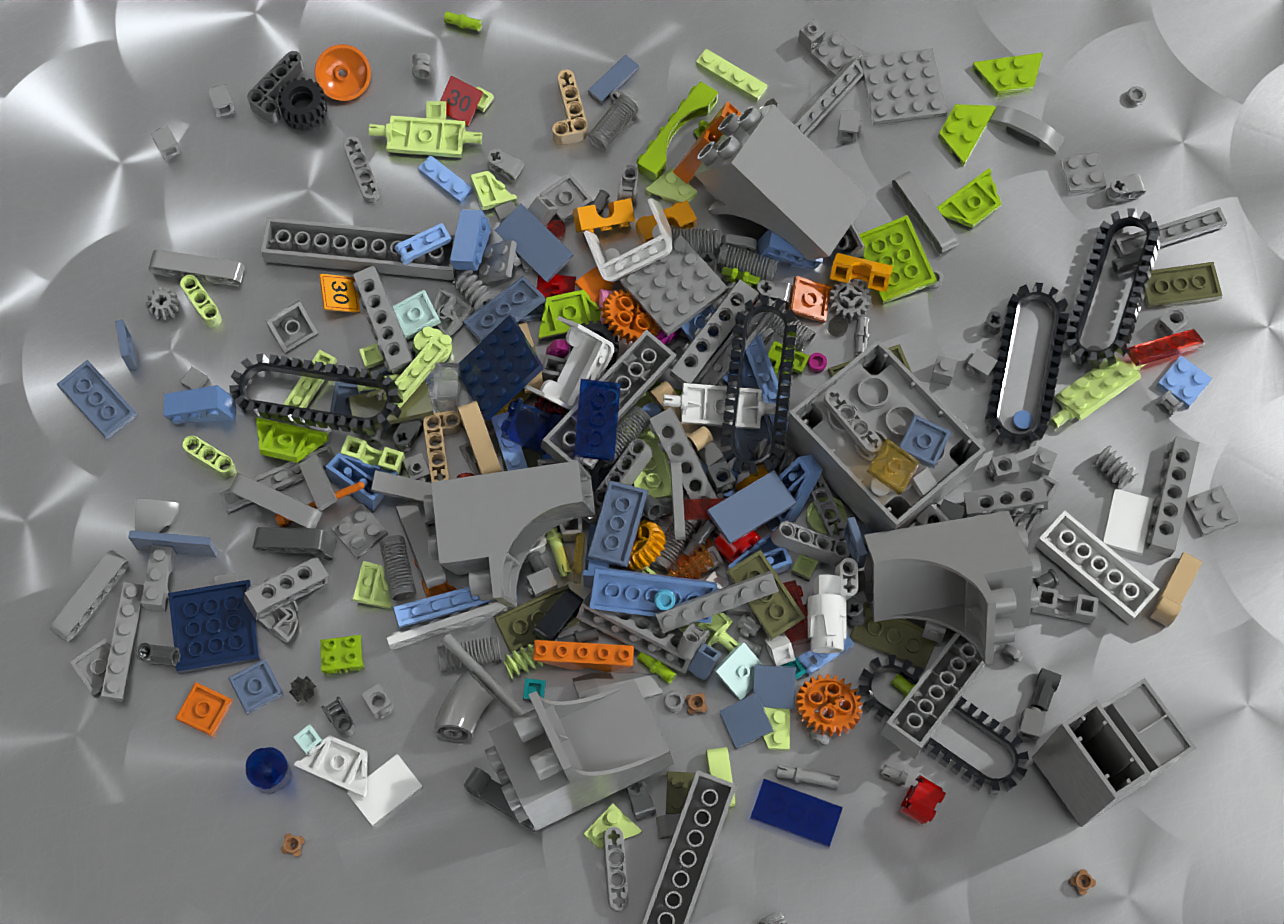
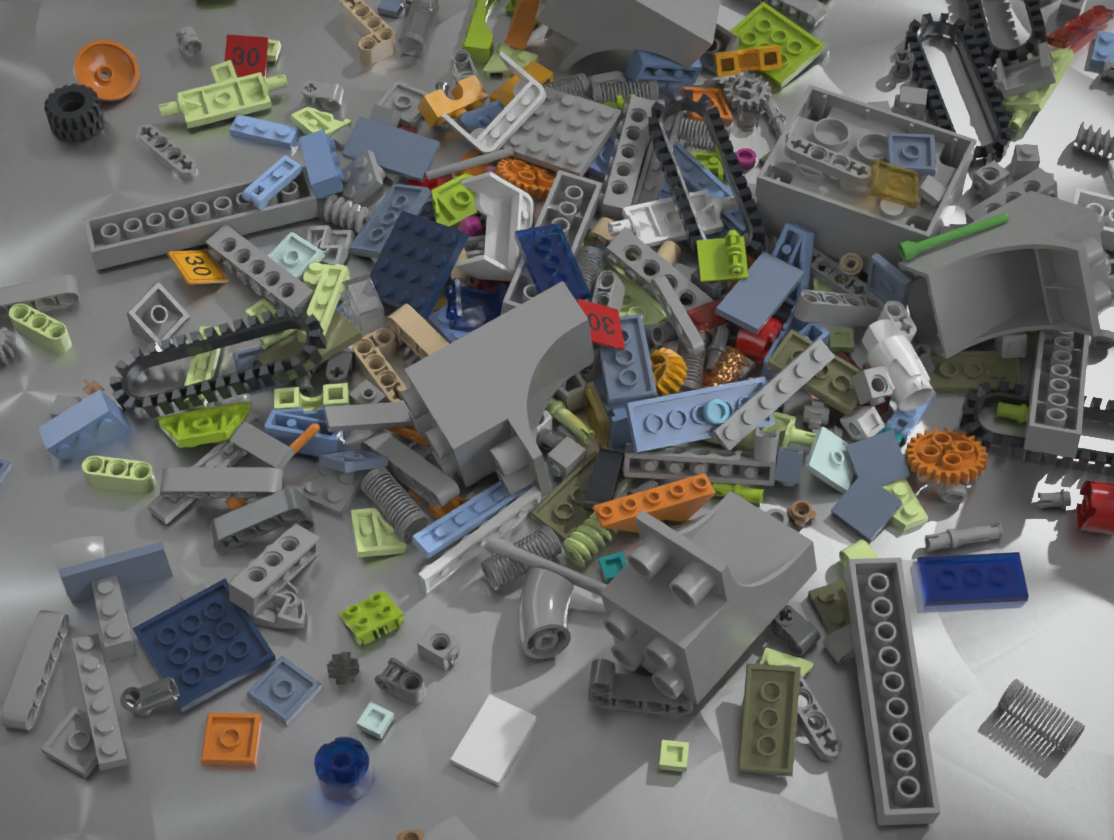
camera: 20 degrees left, 15 degrees down
dark grey beam [247,51,304,123] -> none
white wing [294,735,368,798] -> none
medium blue tile [1012,410,1033,431] -> none
none -> medium nougat plate [82,379,105,396]
none -> sand blue tile [319,449,388,473]
none -> light grey bar [426,147,514,180]
none -> medium blue plate [461,100,504,133]
none -> red piece [576,299,625,351]
none -> yellowish green plate [659,740,689,772]
none -> lime hinge [697,230,749,282]
none -> olive tile [738,663,801,776]
none -> tan plate [839,252,863,276]
none -> light grey brick [851,366,893,406]
none -> bright green piece [898,213,1010,262]
none -> light grey panel [993,42,1056,99]

